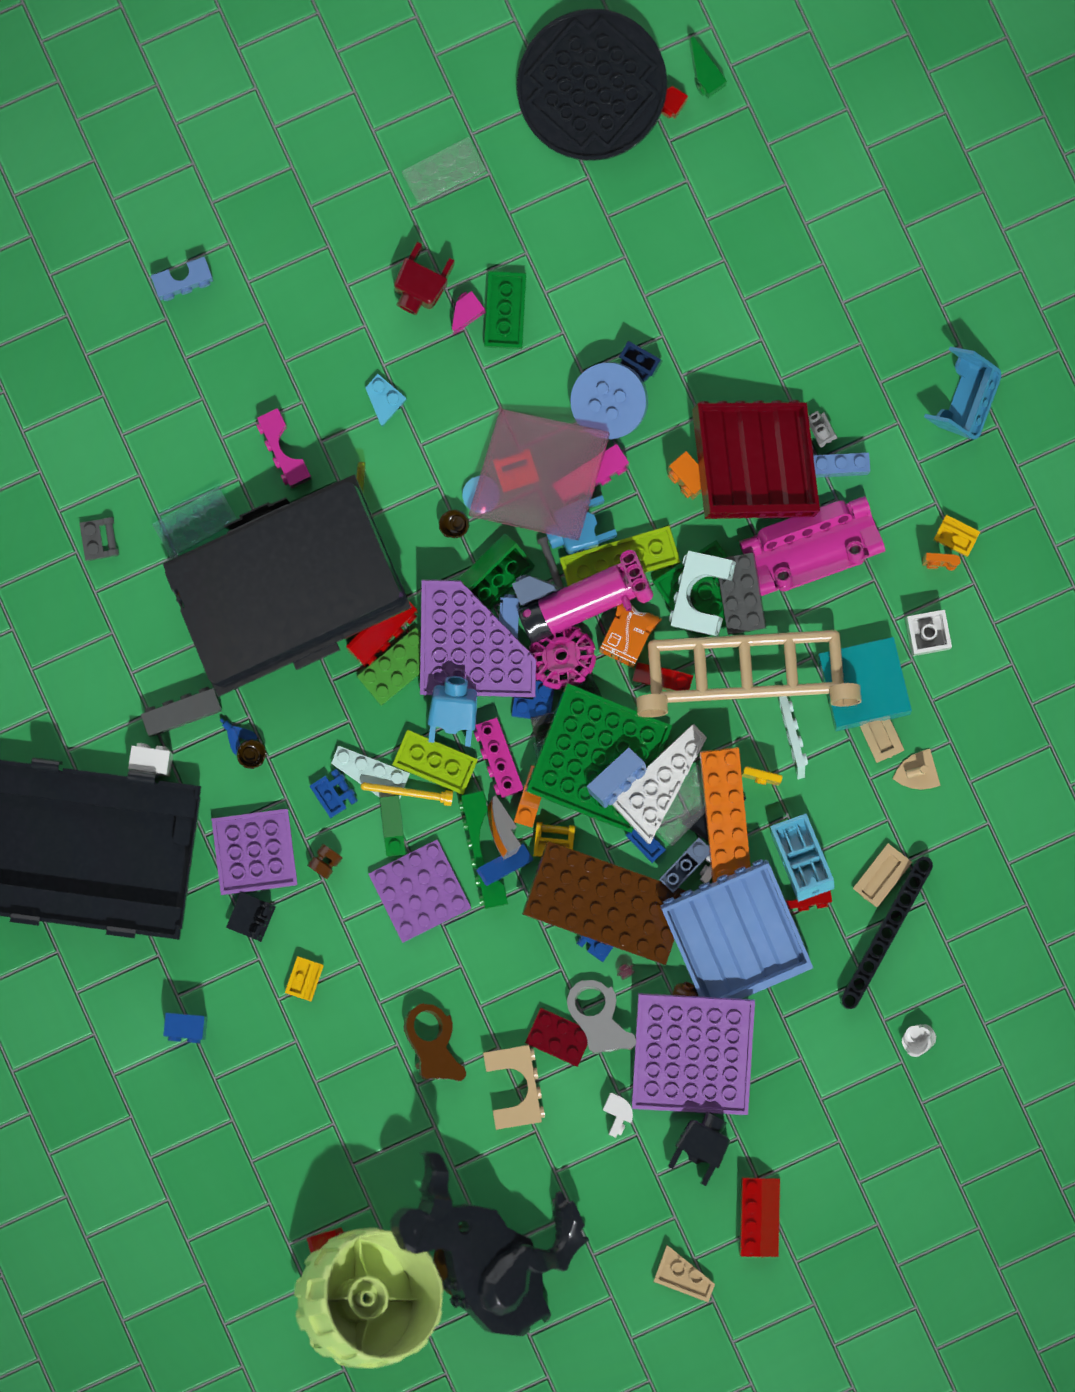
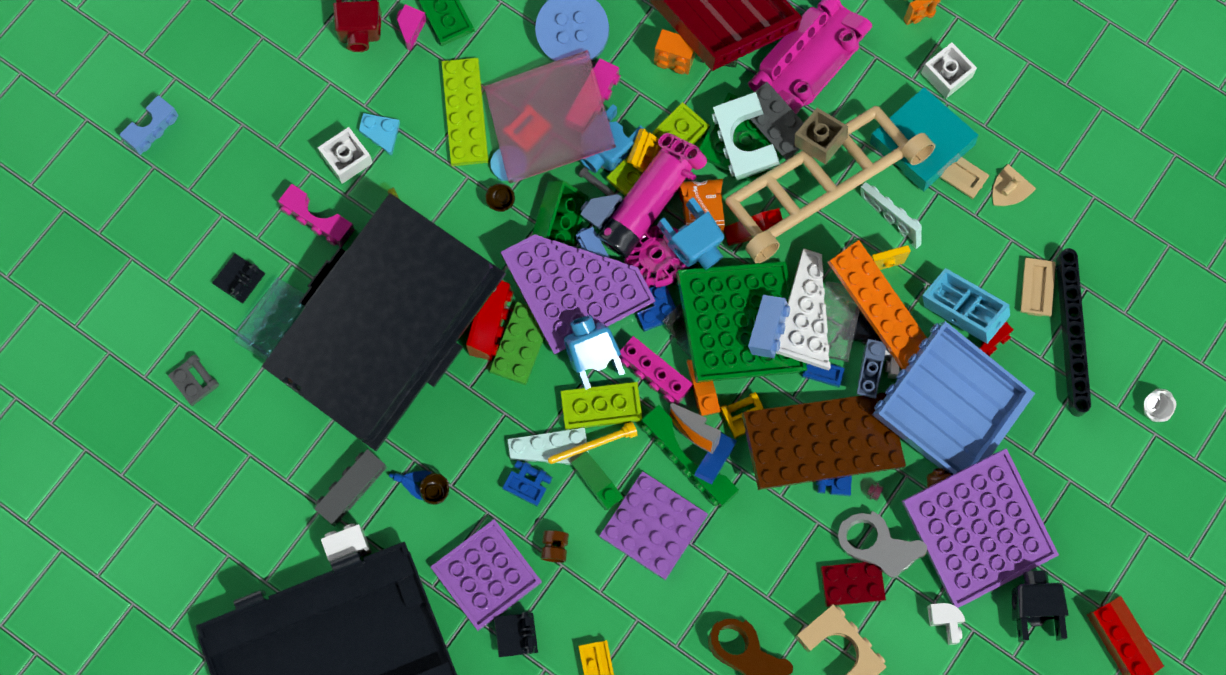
camera: 30 degrees left, 10 degrees down
none -> black hinge [212,254,266,304]
none -> white brick [318,127,373,184]
none -> lime plate [442,58,489,166]
none -> yellow plate [627,128,661,173]
none -> dark azure piece [657,197,724,270]
none -> dark tan brick [795,108,848,165]

